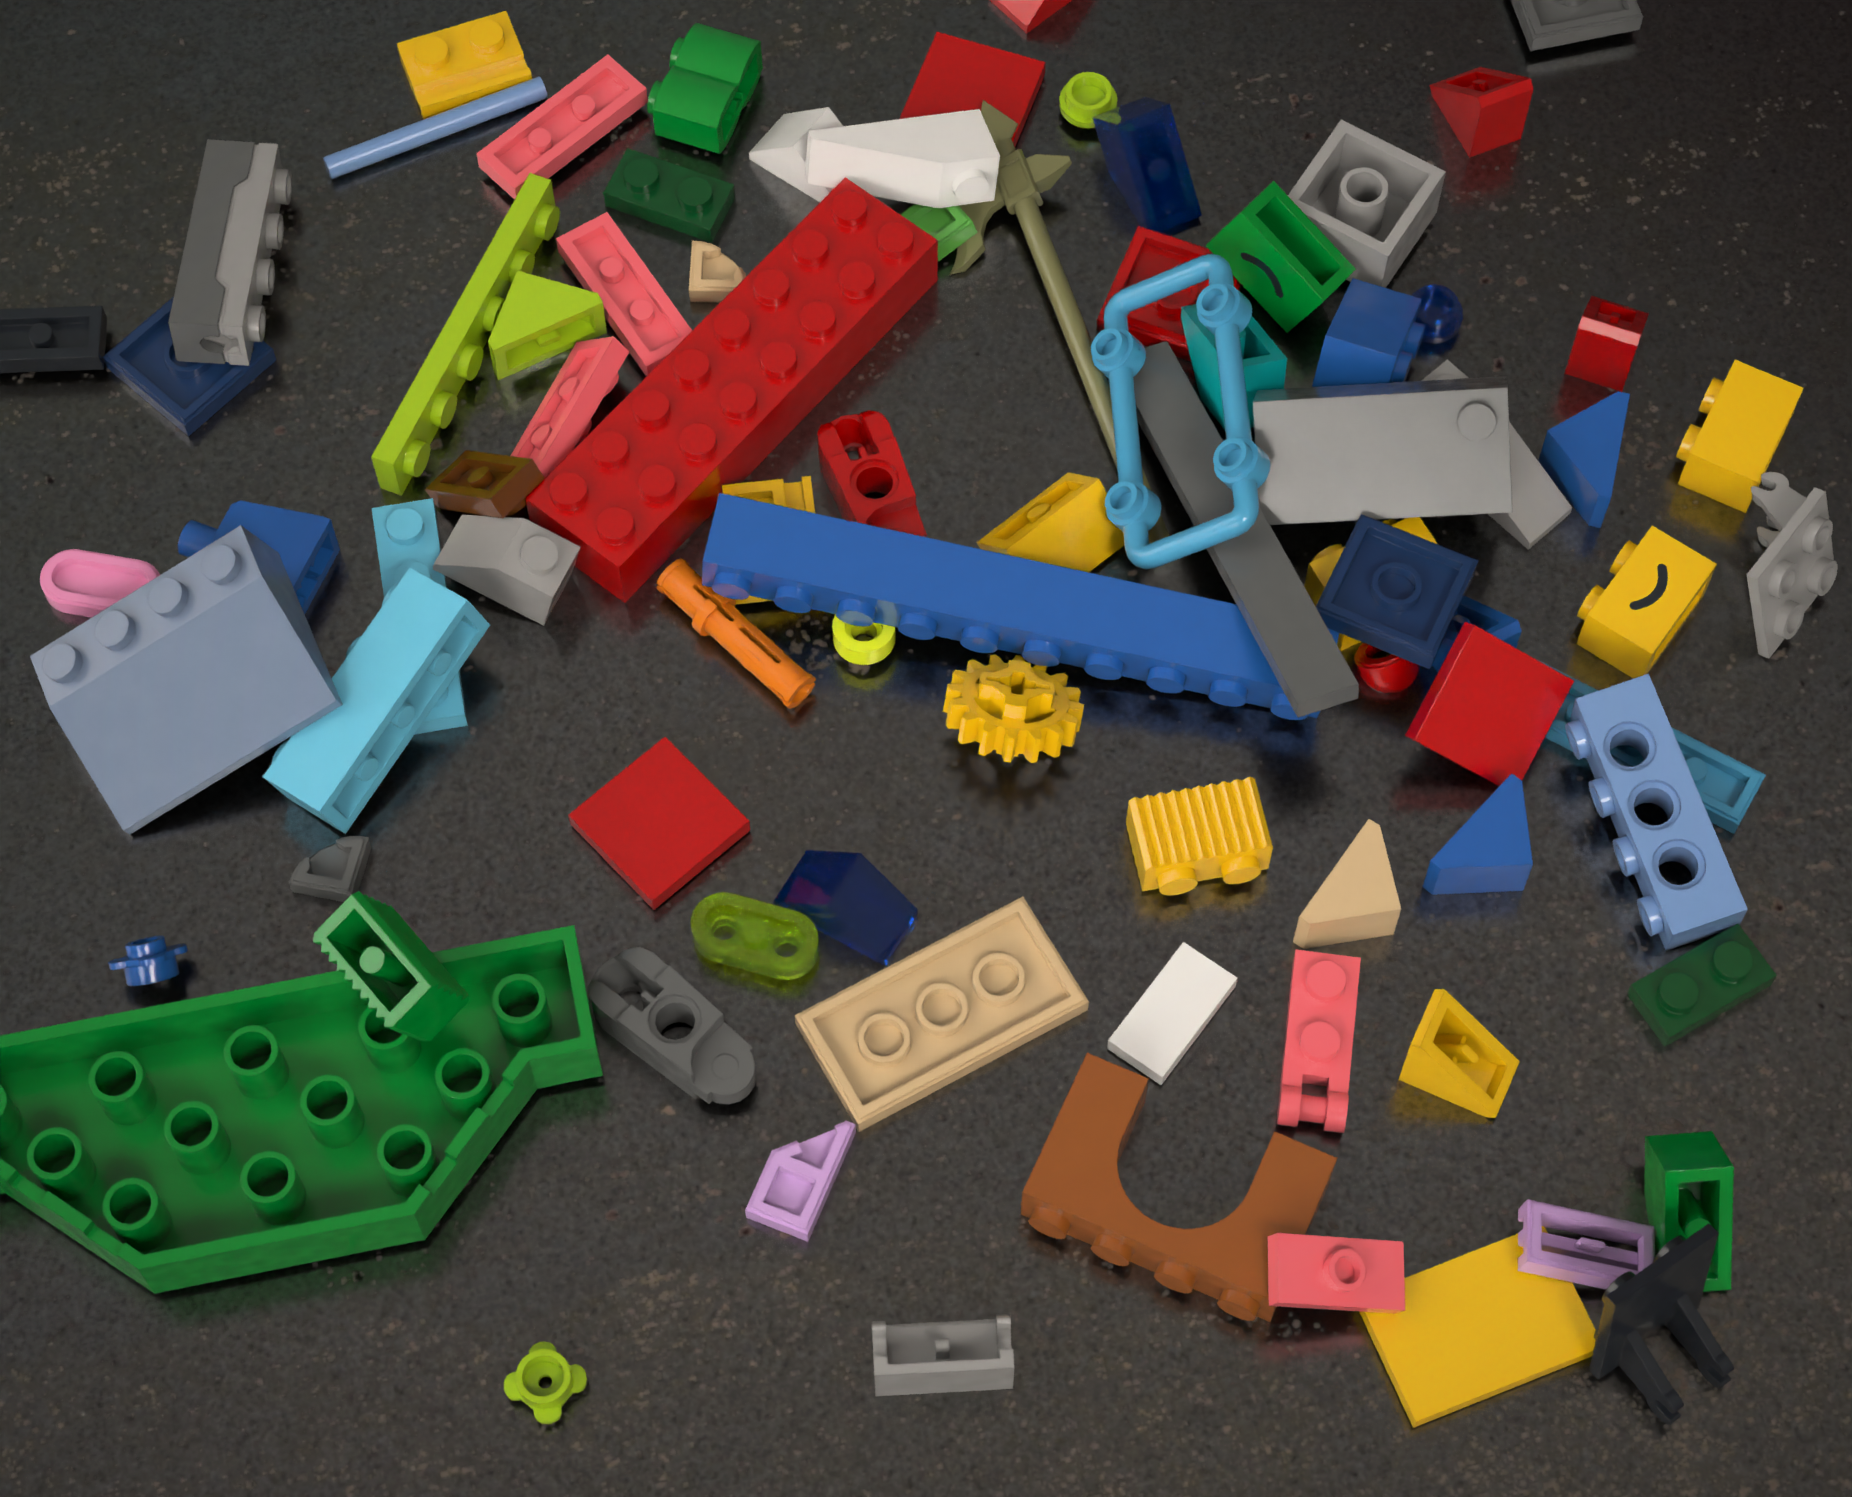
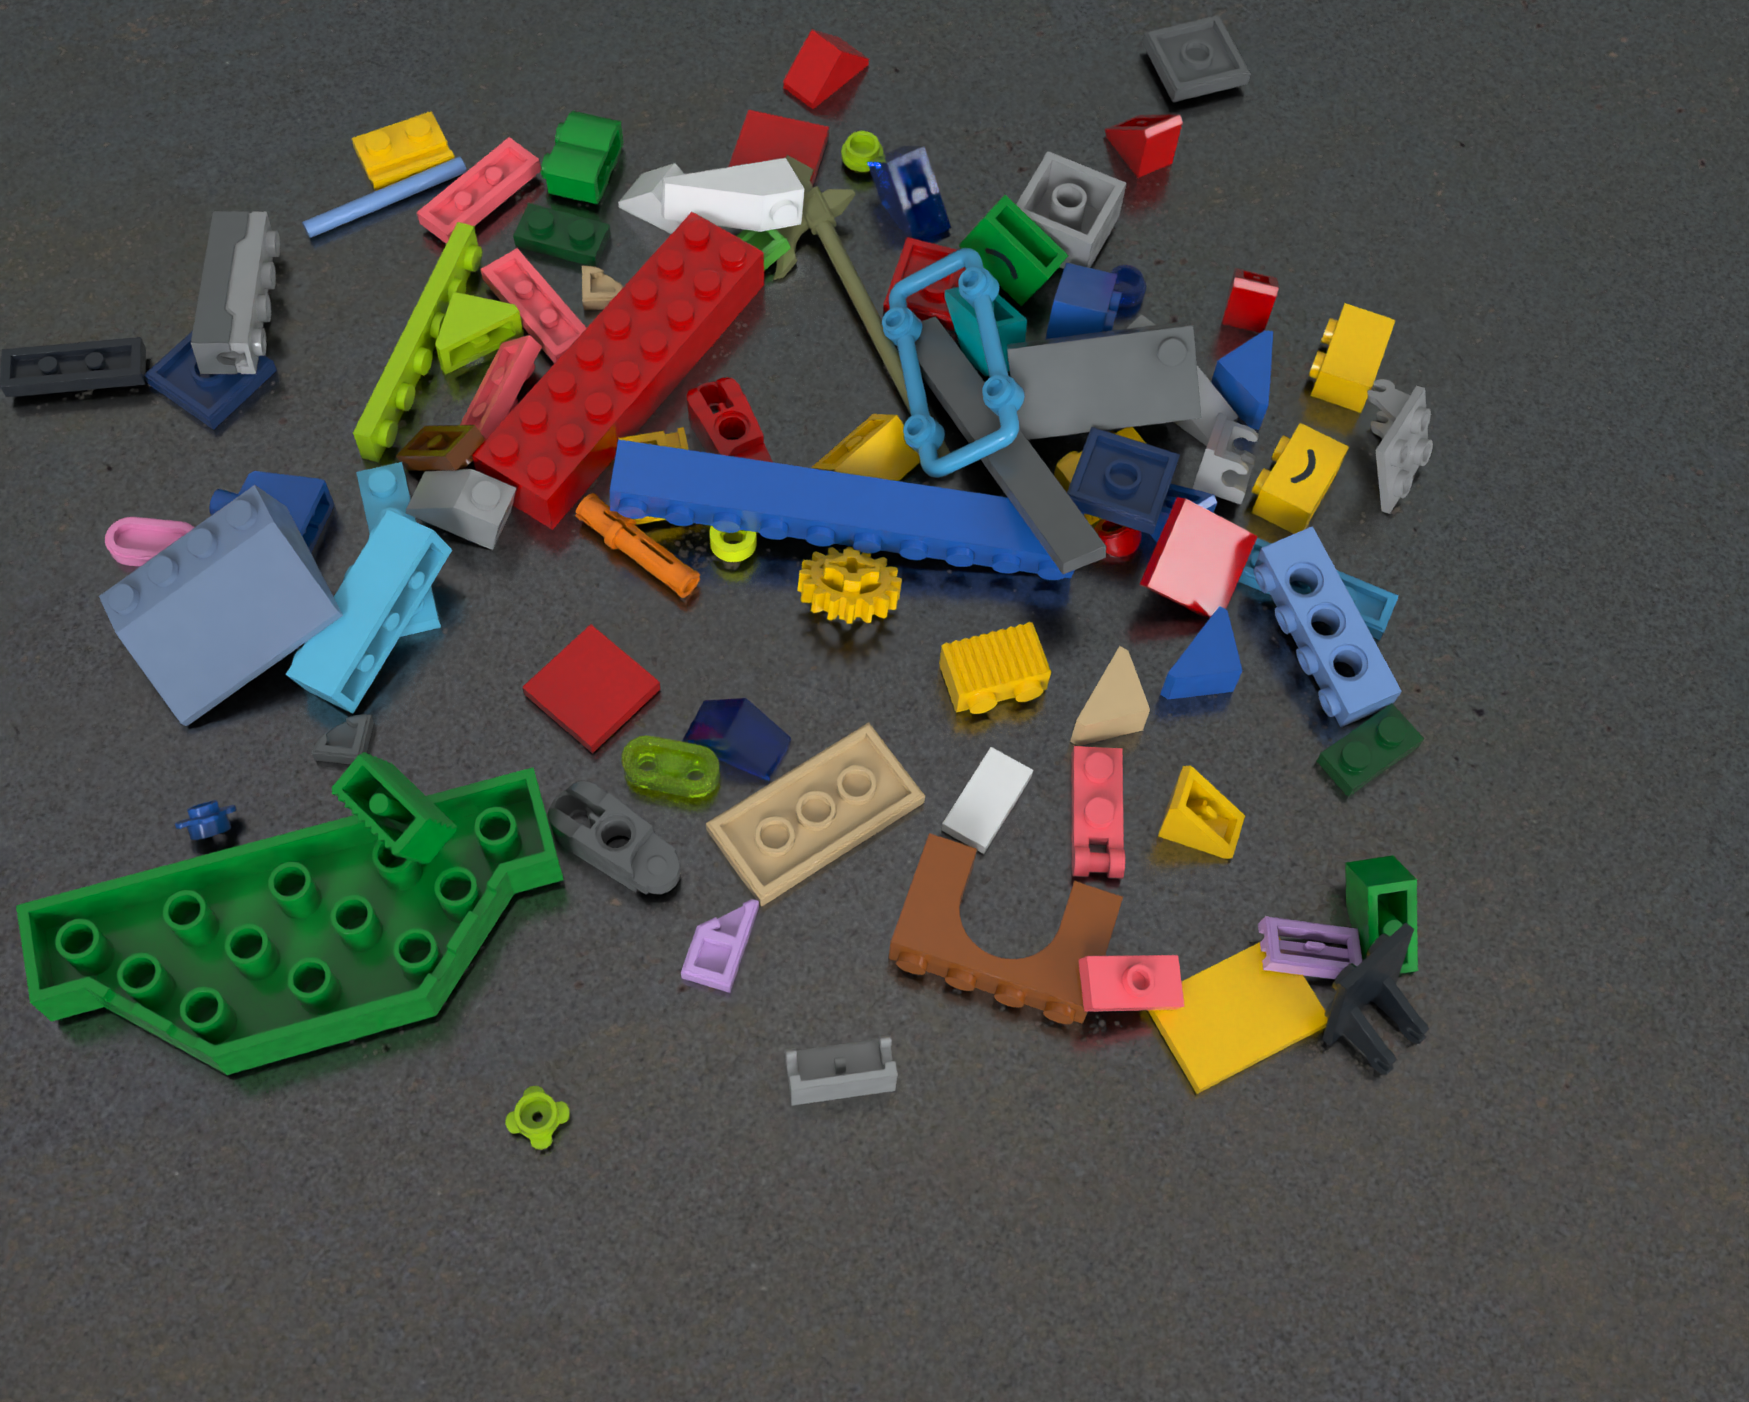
camera: 10 degrees left, 0 degrees up
none -> light grey hinge [1192,413,1259,504]

